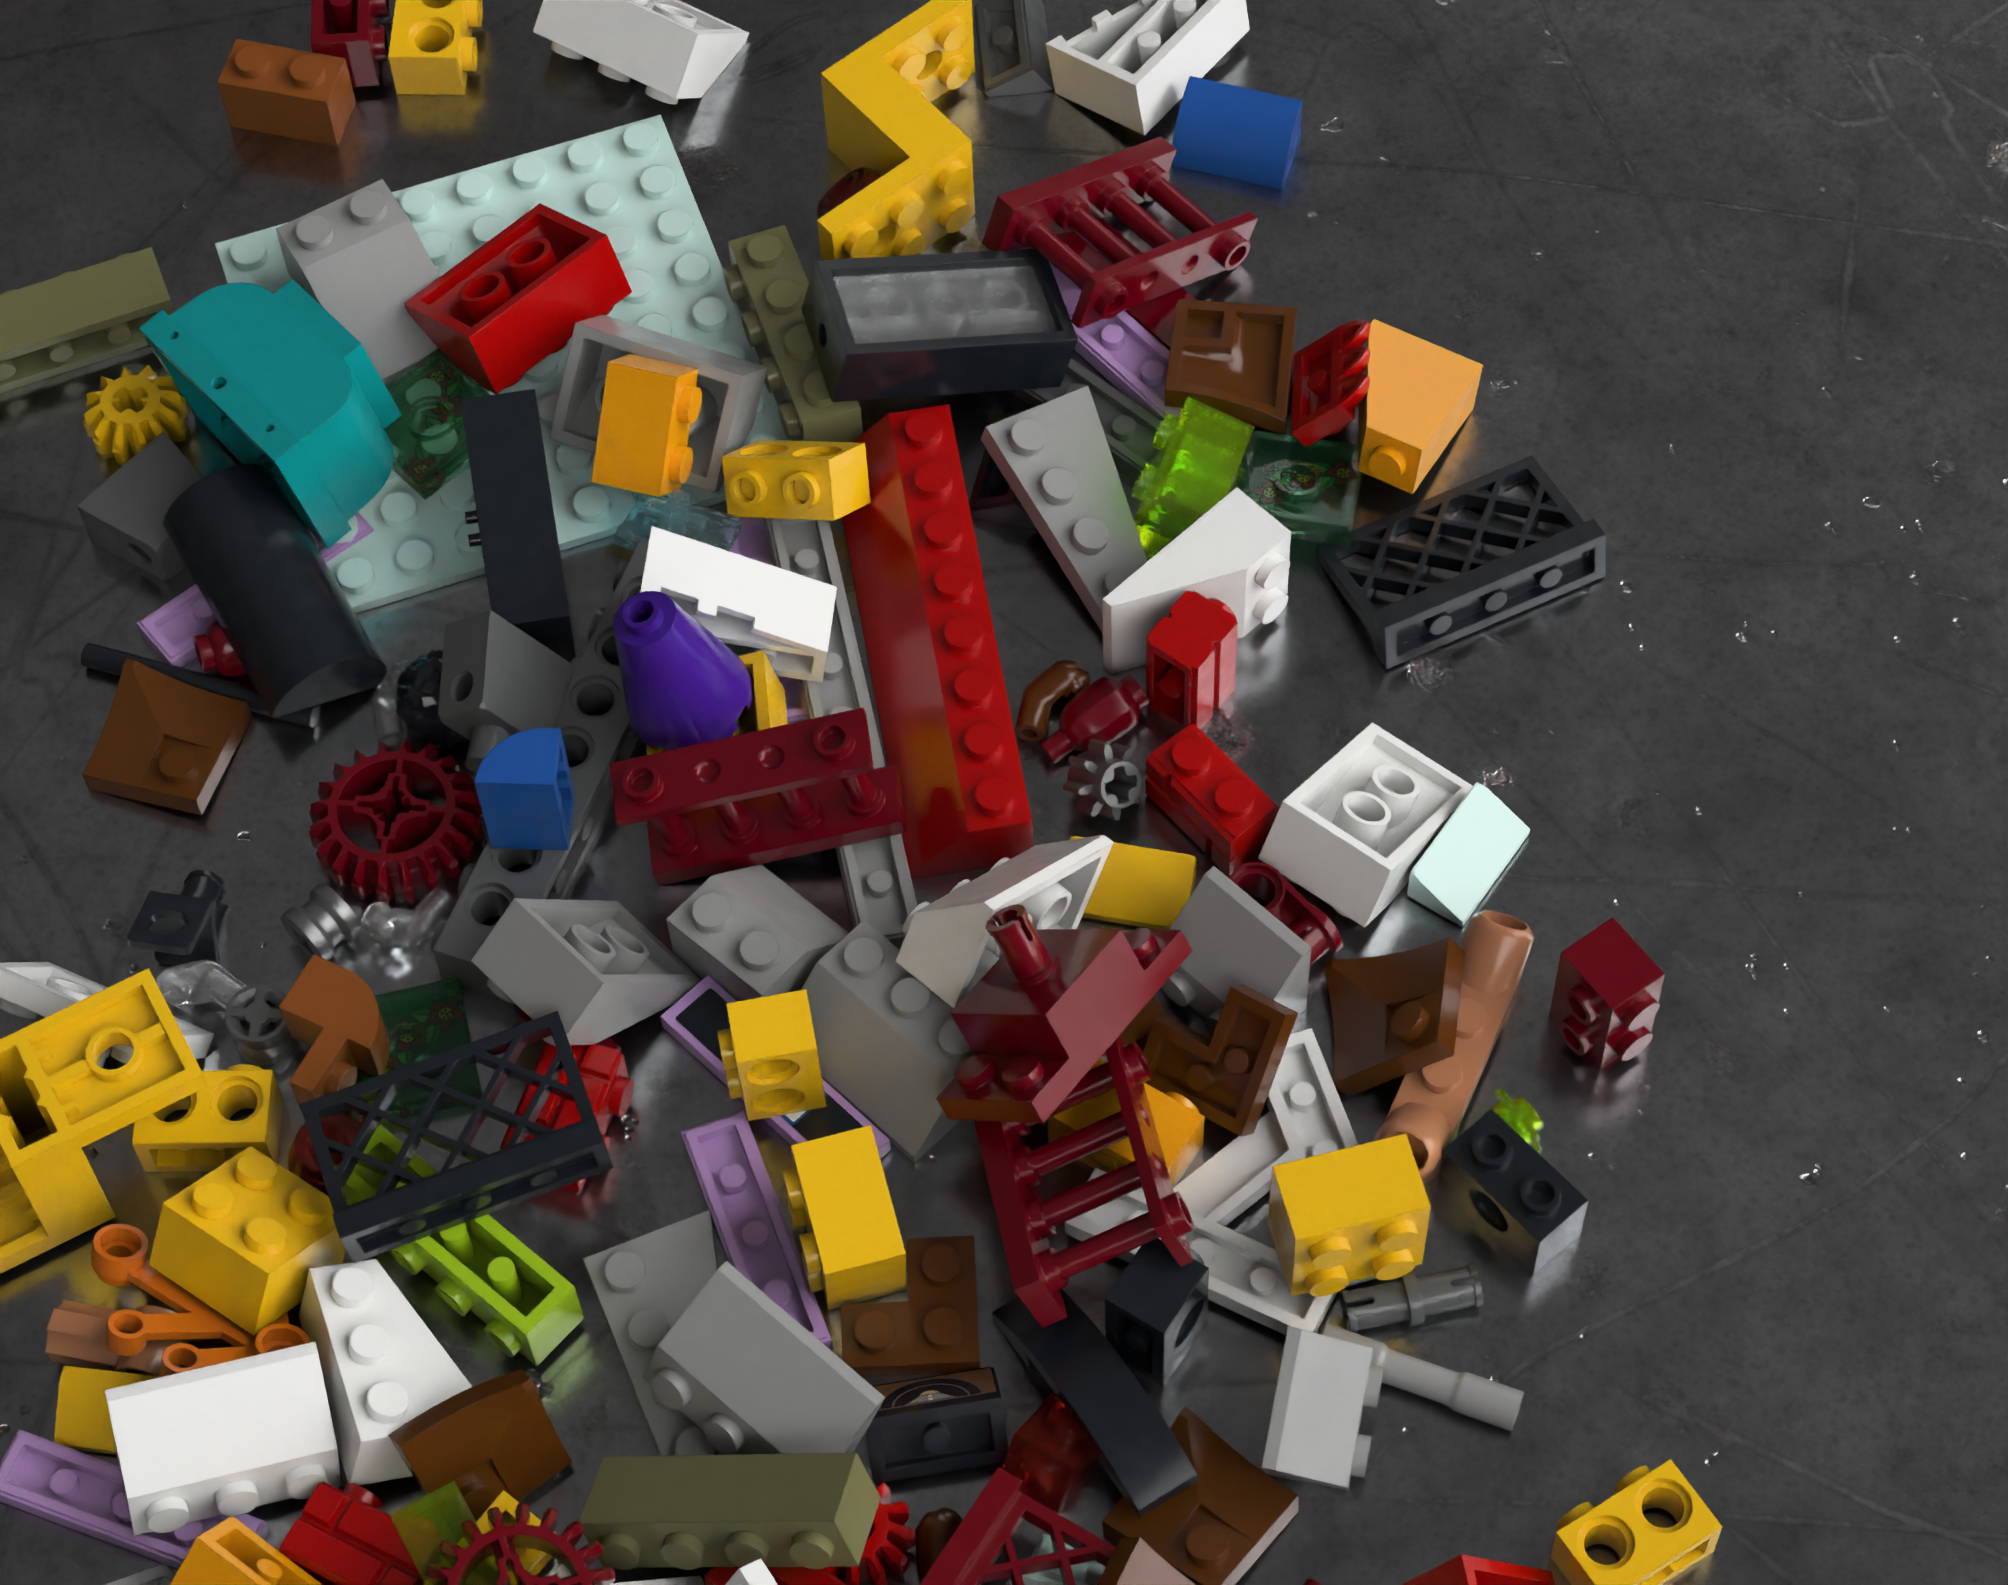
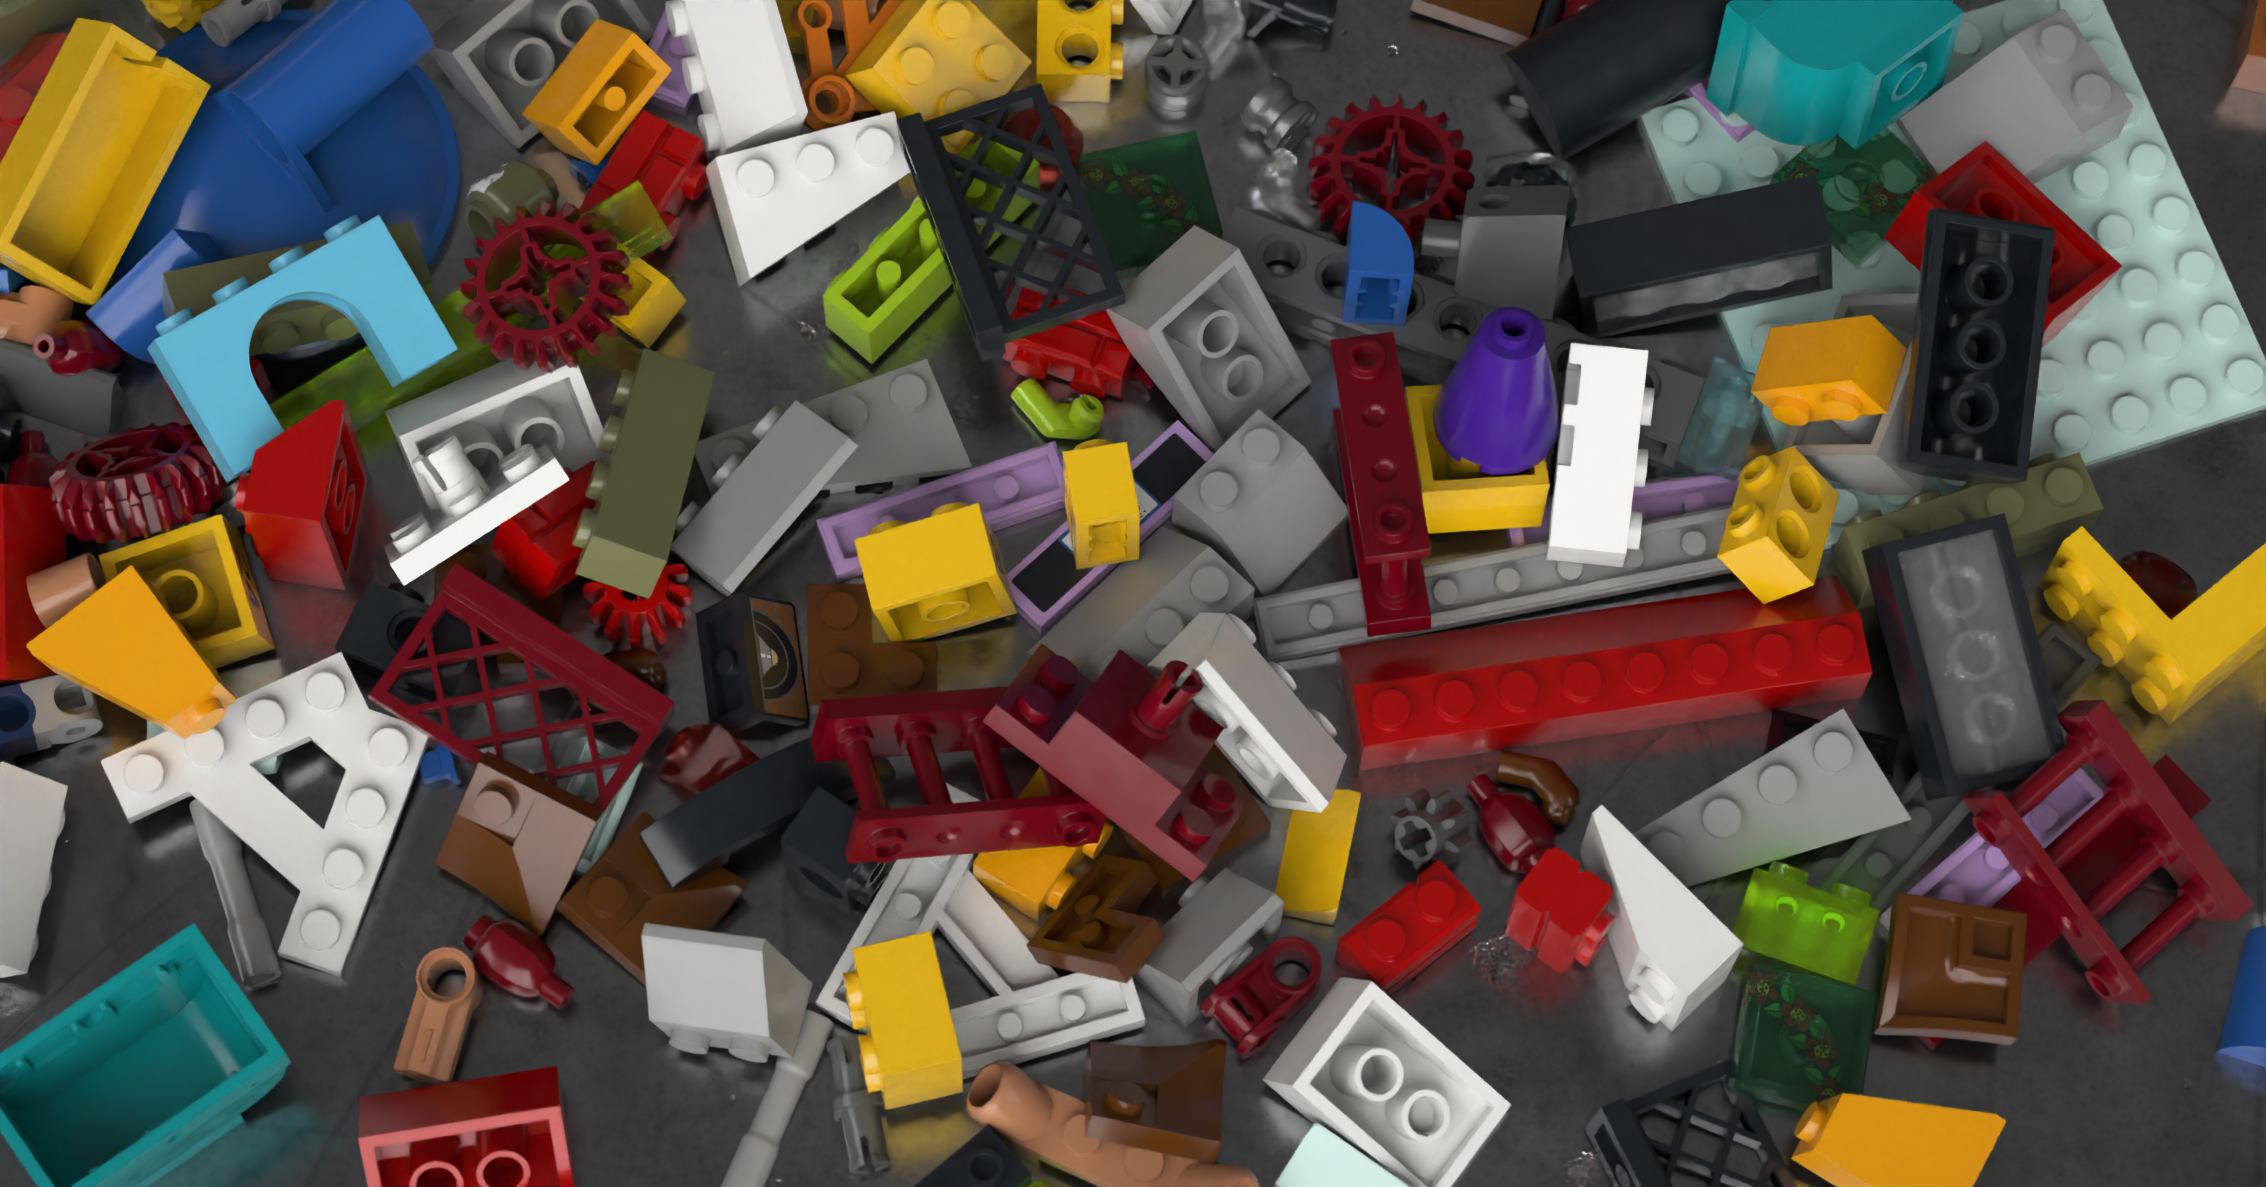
camera: 85 degrees right, 10 degrees up
dark orange brick [279,954,390,1121] -> none
reddish brown plate [388,1369,572,1544] -> none
red plate [1291,319,1371,448] -> none
none -> lime arm [1011,377,1105,440]
none -> black brick [1898,208,2055,484]

